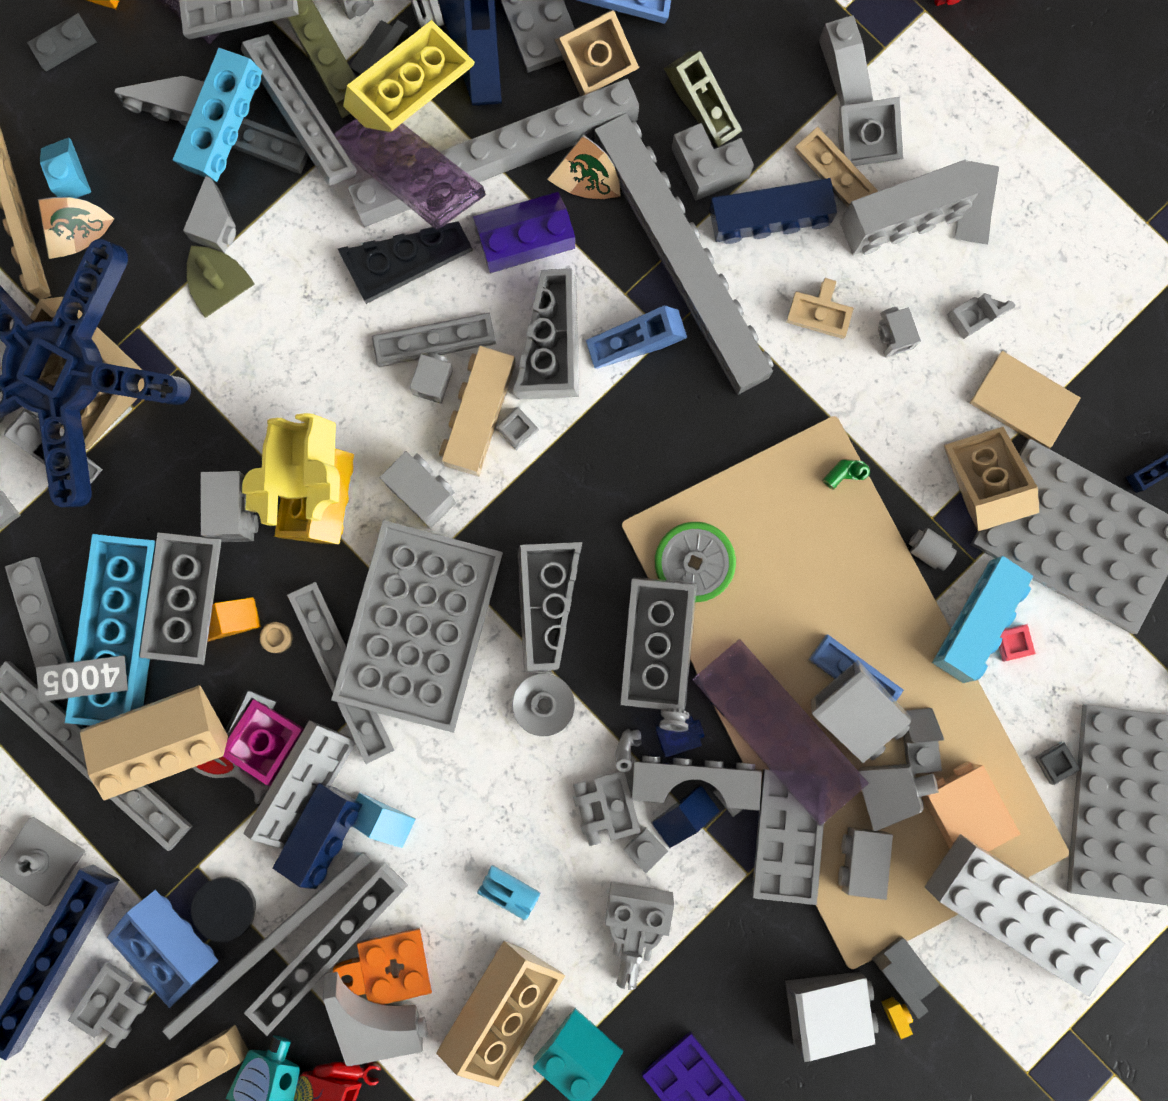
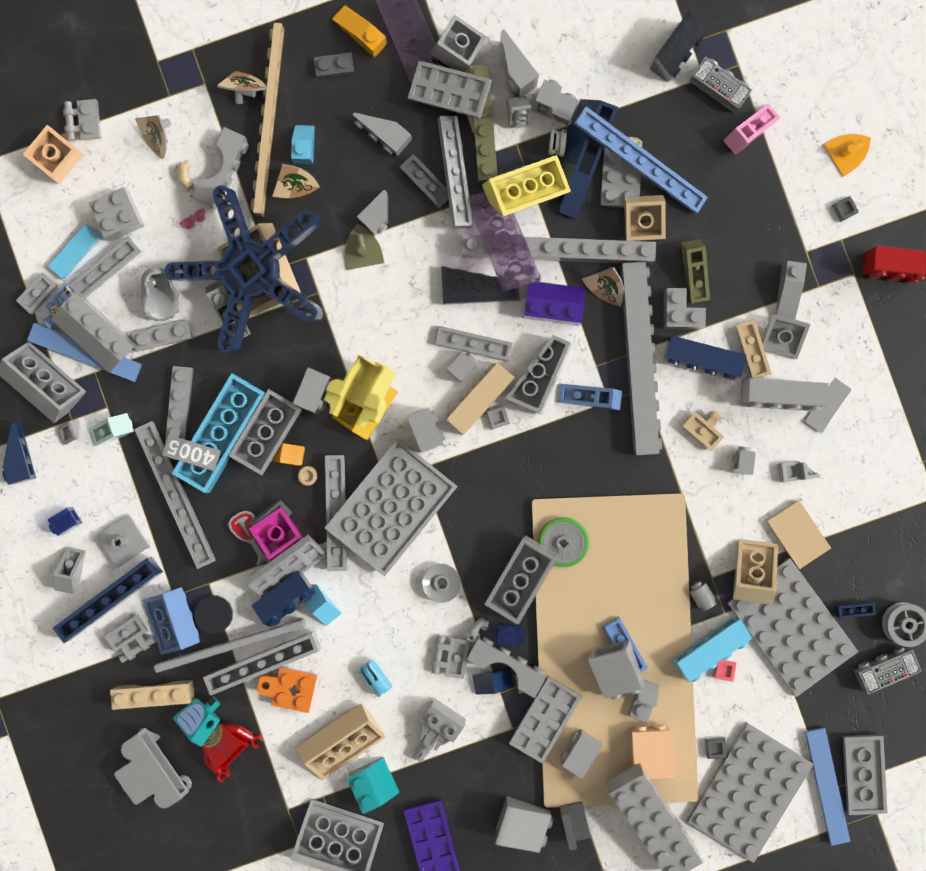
camera: 30 degrees right, 5 degrees up
tan slope [80,685,228,800] -> none
medium azure brick [173,48,263,182] -> none
light grey arch [323,972,428,1066] -> none
dark grey panel [350,20,410,75] -> none
light grey wedge [517,542,582,672] -> none
light grey plate [624,828,668,873] -> none
light grey bush [659,708,689,732] -> none
plate [692,639,869,826] -> none
green arm [822,459,870,490] -> none
light grey torso [857,764,939,831] -> none
yellow plate [881,997,913,1040] -> none

